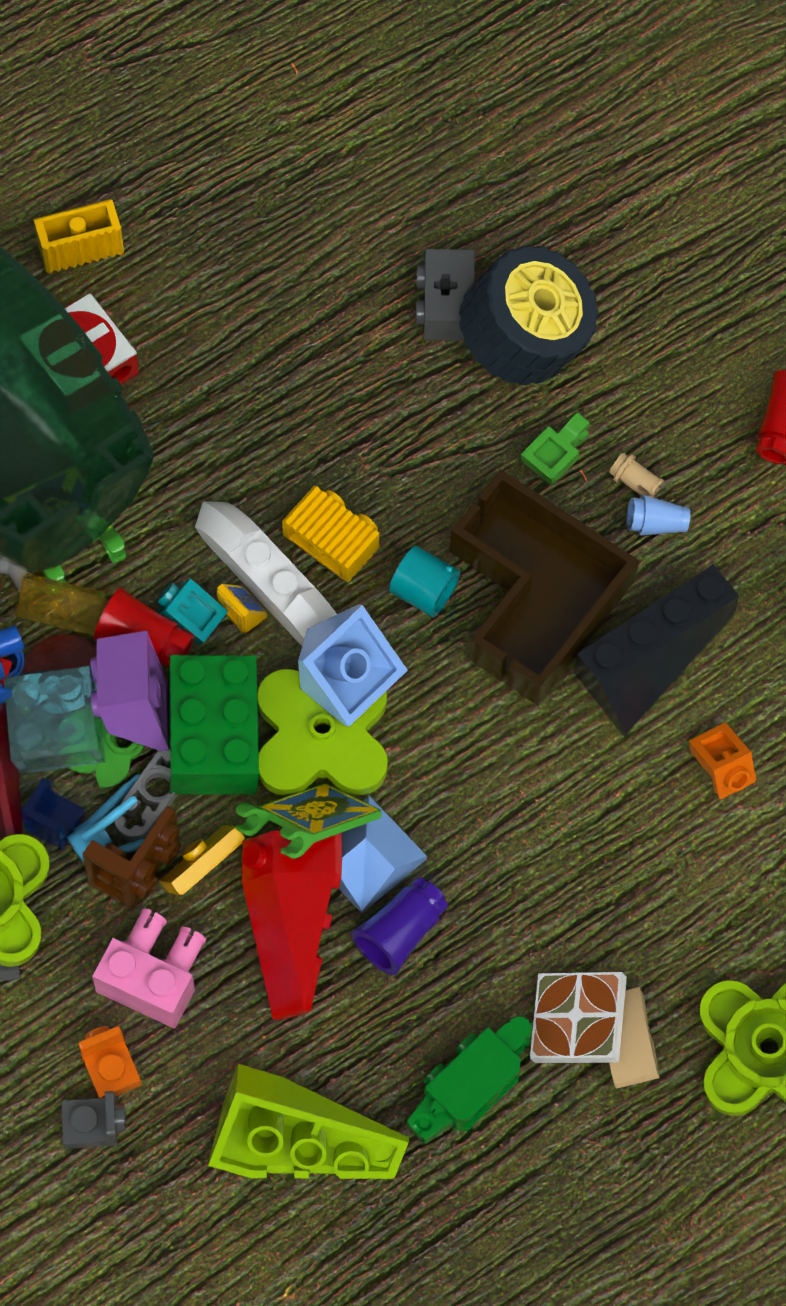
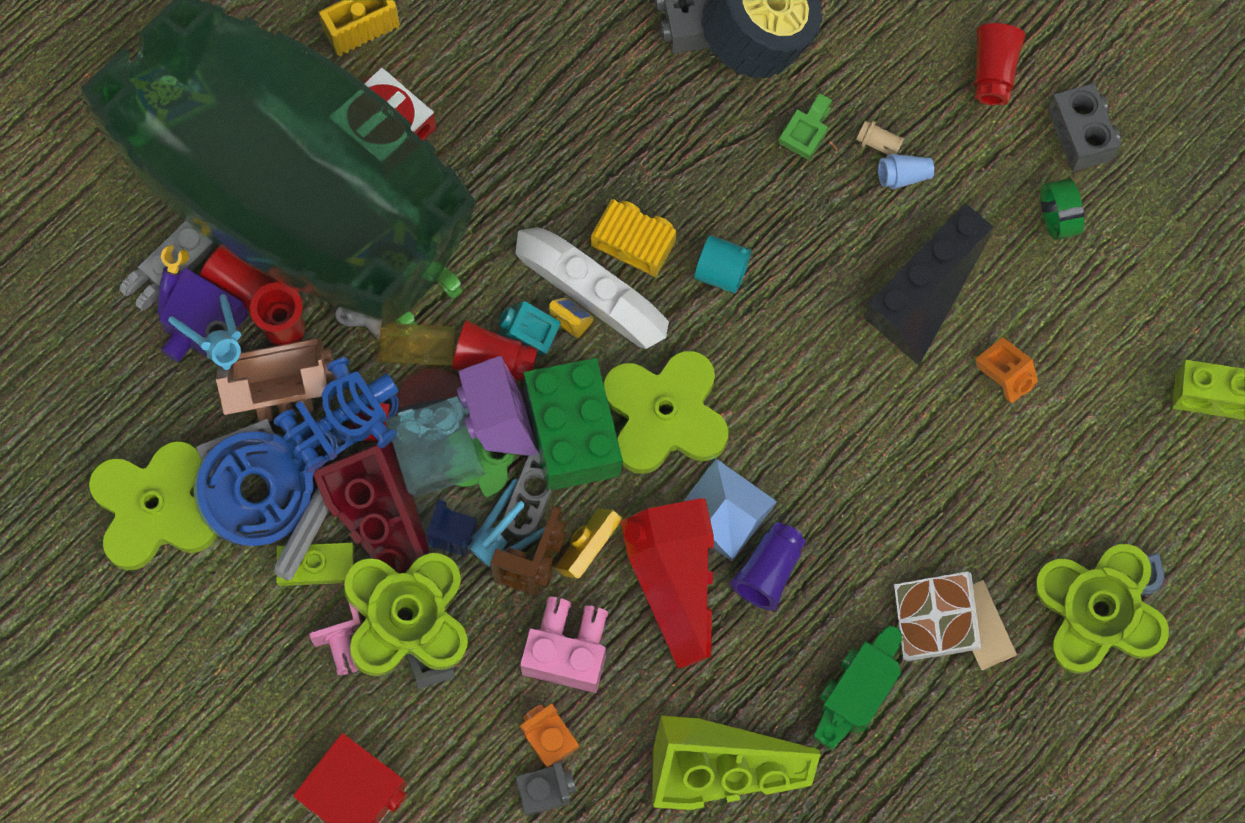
camera: 10 degrees left, 5 degrees up
flag [236,783,381,859] -> none
light blue slope [298,604,408,727] -> none
dark brown piece [450,469,639,706] -> none

